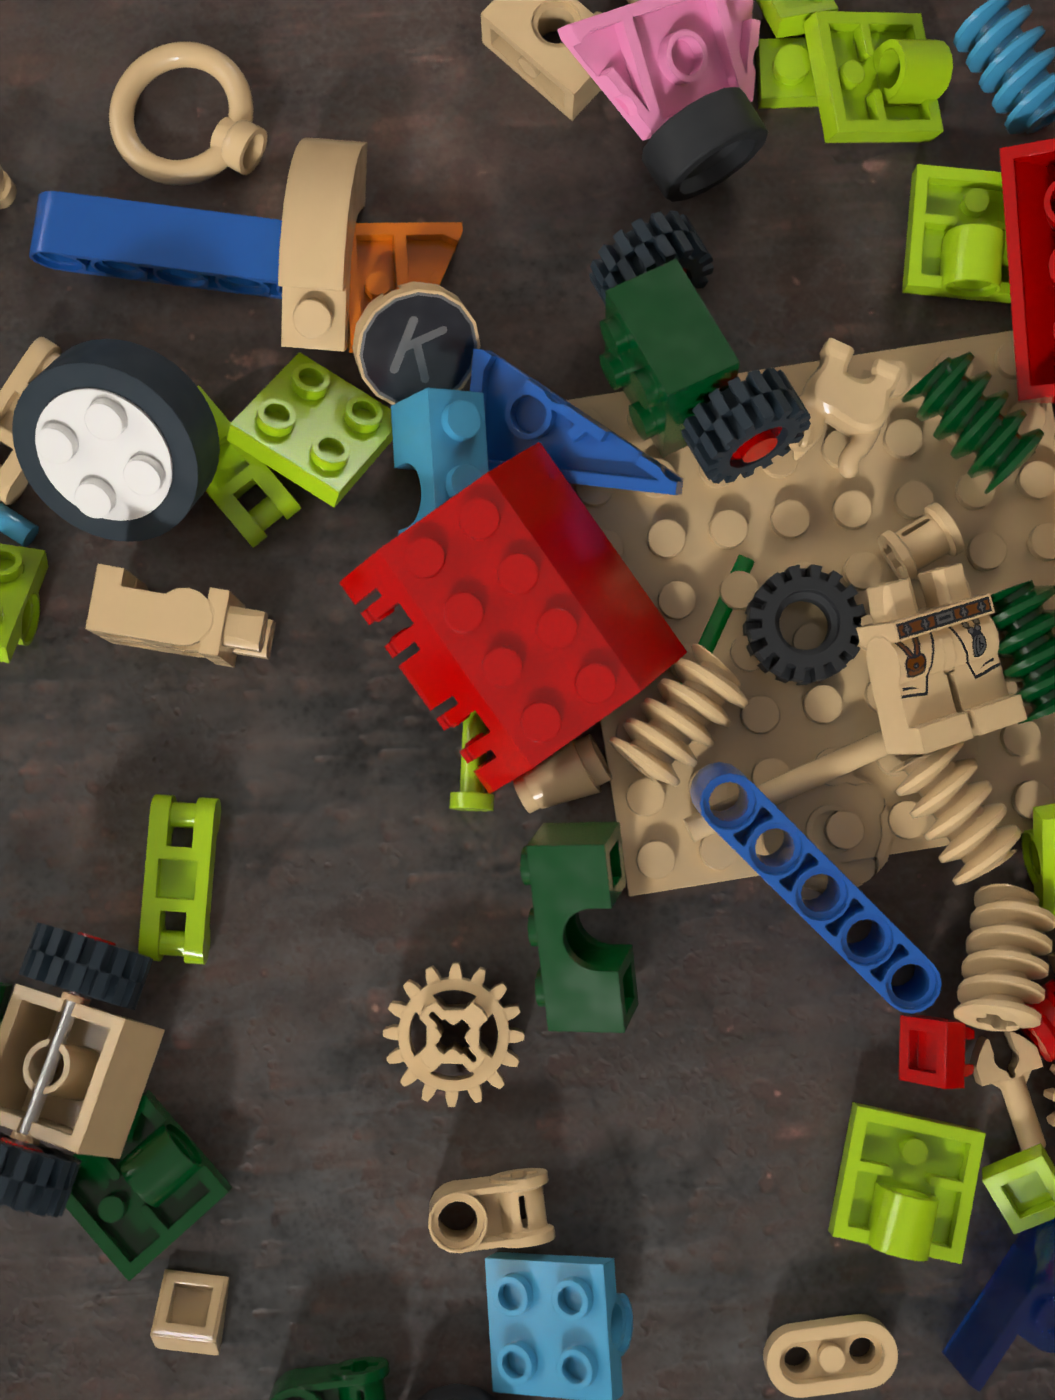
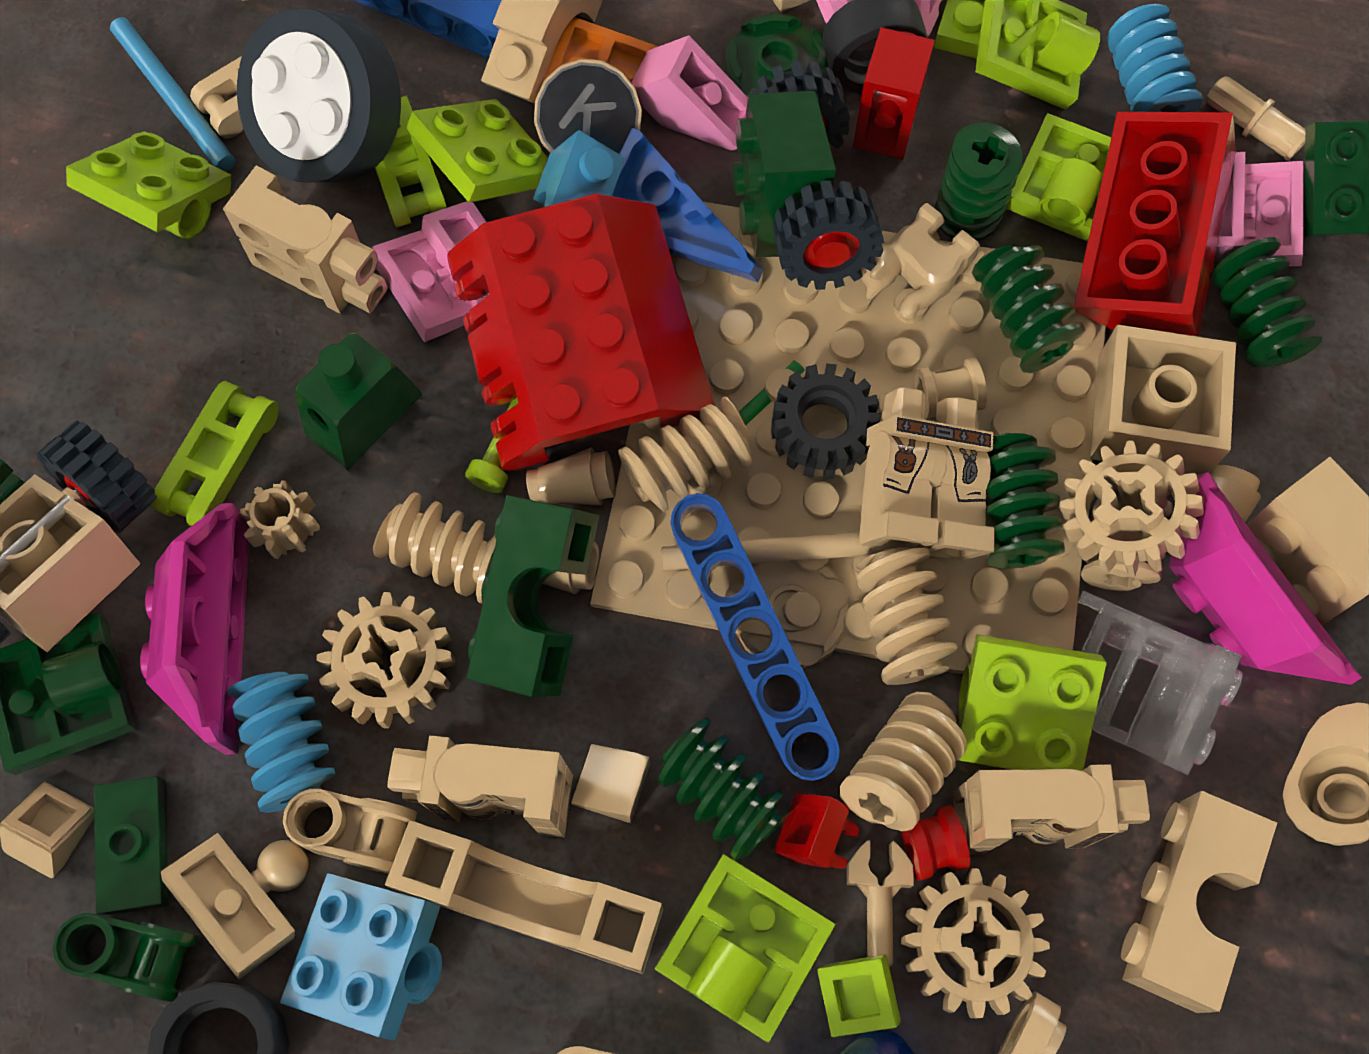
camera: 20 degrees right, 15 degrees down
none -> dark green plate [94,776,169,916]
none -> dark pink wedge [140,503,250,755]
none -> tan plate [161,833,309,980]
none -> dark azure piece [227,672,336,813]
none -> tan gear [239,480,320,559]
none -> dark green torso [294,332,422,471]
none -> bright pink slope [372,201,490,342]
none -> tan piece [373,491,496,604]
none -> tan arch [385,820,663,974]
none -> tan hips [388,736,573,838]
none -> tan slope [571,744,650,823]
none -> bright pink slope [631,35,748,151]
none -> dark green piece [659,717,794,861]
none -> dark green tile [725,14,828,97]
none -> red brick [853,27,935,160]
none -> dark green piece [935,122,1023,241]

